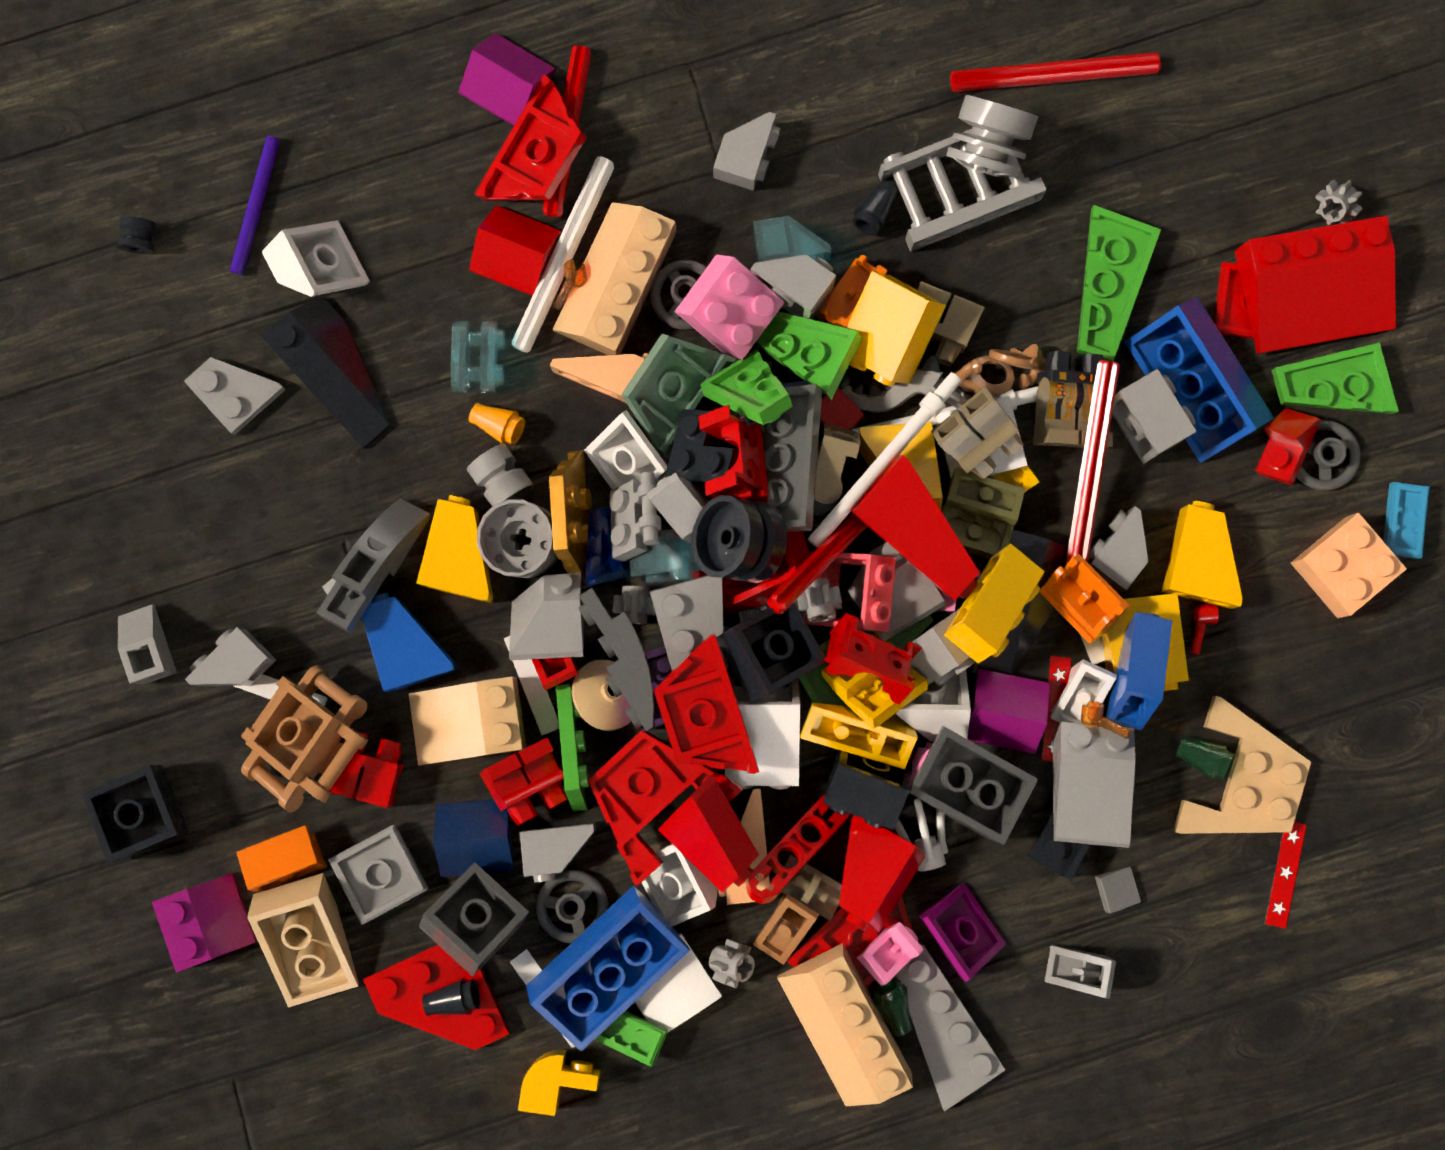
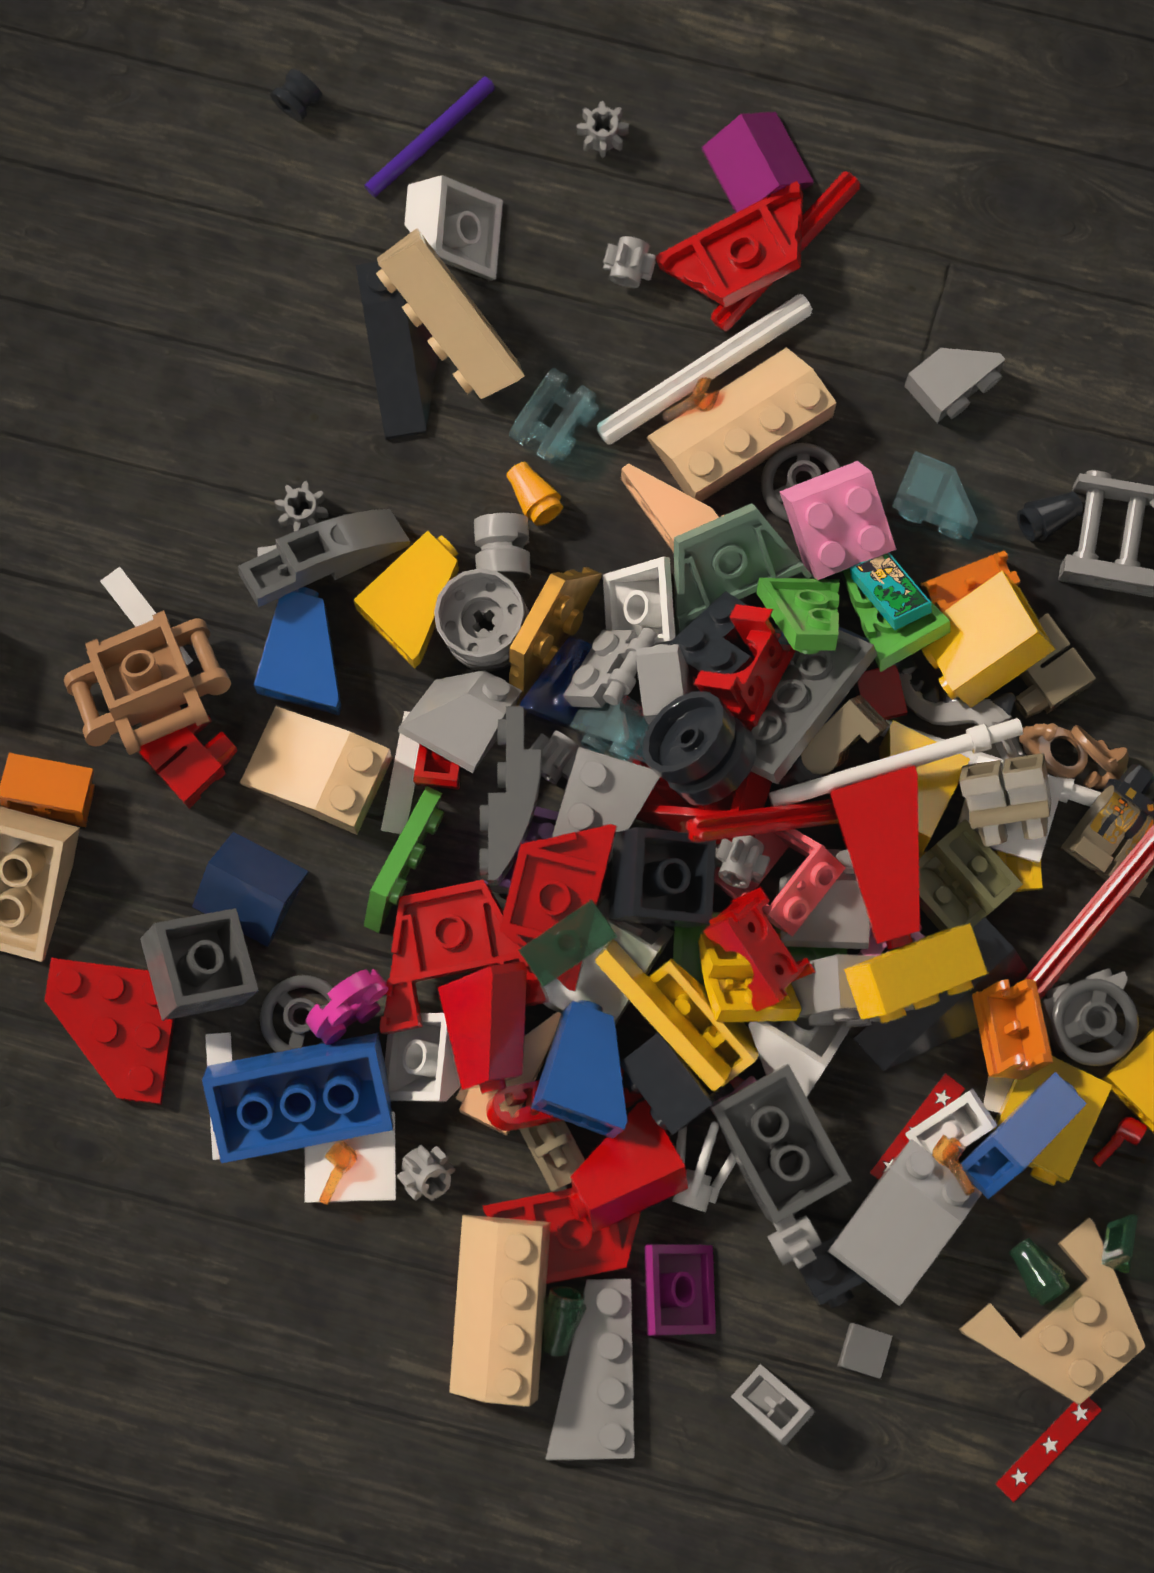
camera: 30 degrees right, 5 degrees down
light grey slope [118,604,177,685] -> none
light grey wing [184,357,286,435] -> none
light grey slope [185,627,276,686] -> none
light grey plate [328,824,429,925] -> none
black cone [422,977,481,1016] -> none
red slope [469,205,562,296] -> none
red hips [479,737,567,825] -> none
yellow brick [518,1050,601,1116] -> none
light grey slope [520,823,596,882] -> none
tan dish [571,660,631,731] -> none
bright green plate [594,1011,668,1067] -> none
light grey slope [751,255,836,320] -> none
medium nougat slope [753,894,819,965] -> none
bright pink bracket [857,922,924,986] -> none
magenta slope [967,668,1050,754] -> none
none -> light grey gear [275,481,328,532]
none -> dark pink plate [306,969,388,1045]
none -> clear orange hand [319,1141,357,1205]
none -> tan slope [376,228,525,399]
none -> clear green plate [519,900,618,987]
none -> blue slope [531,1000,627,1138]
none -> light grey gear [577,101,629,157]
none -> yellow tile [595,939,732,1091]
none -> light grey gear [603,236,656,288]
none -> light grey gear [767,1214,822,1269]
none -> tile [850,553,932,630]
none -> dark grey piece [1051,979,1139,1066]
none -> clear green slope [1101,1214,1138,1273]

